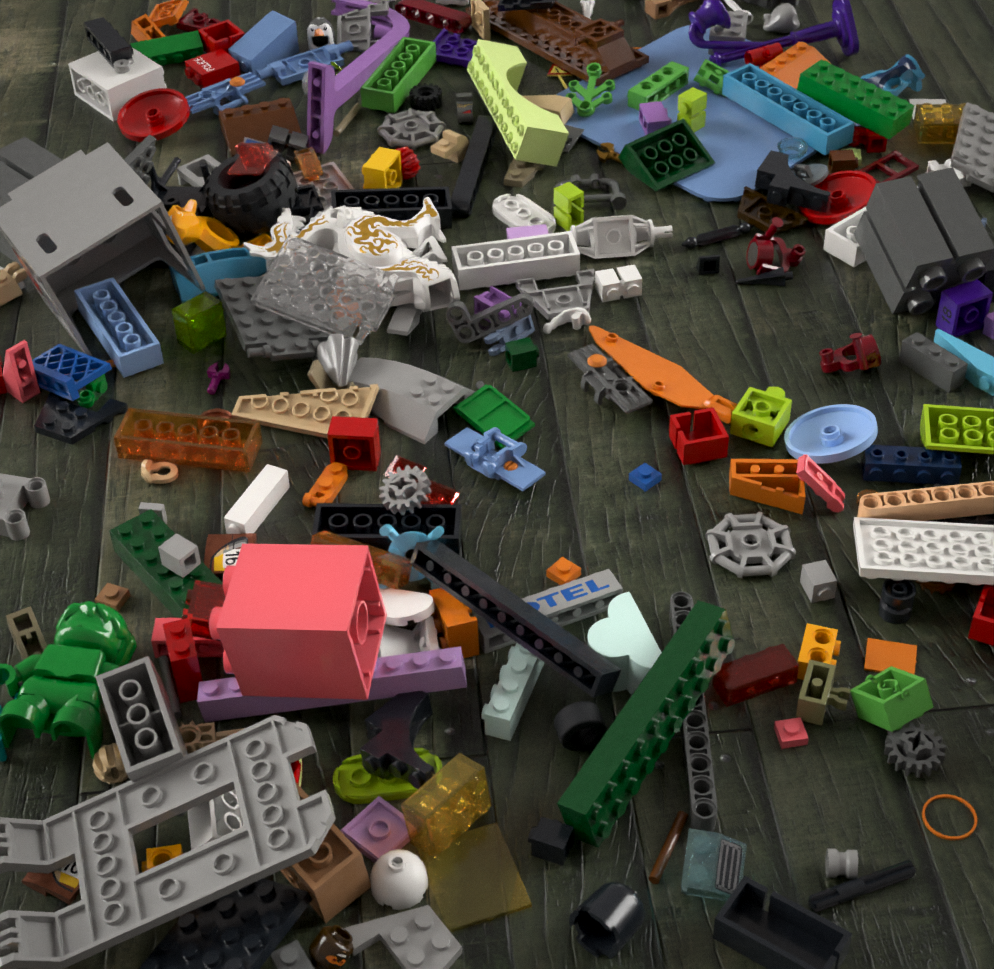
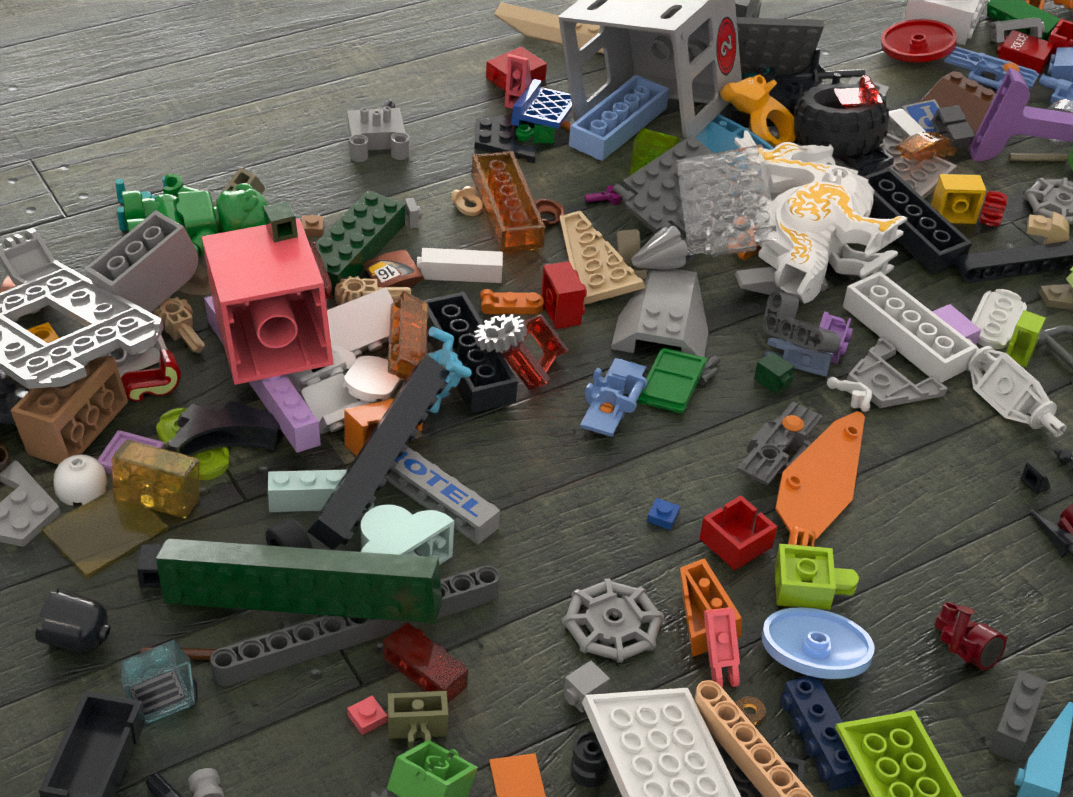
camera: 60 degrees right, 0 degrees up
light grey brick [158,533,201,578] -> none
orange plate [546,557,581,585] -> none
white piece [595,265,642,302] -> none
light orange brick [795,623,841,680] -> none
none -> brick [263,201,298,243]
none -> light grey window [989,17,1045,42]

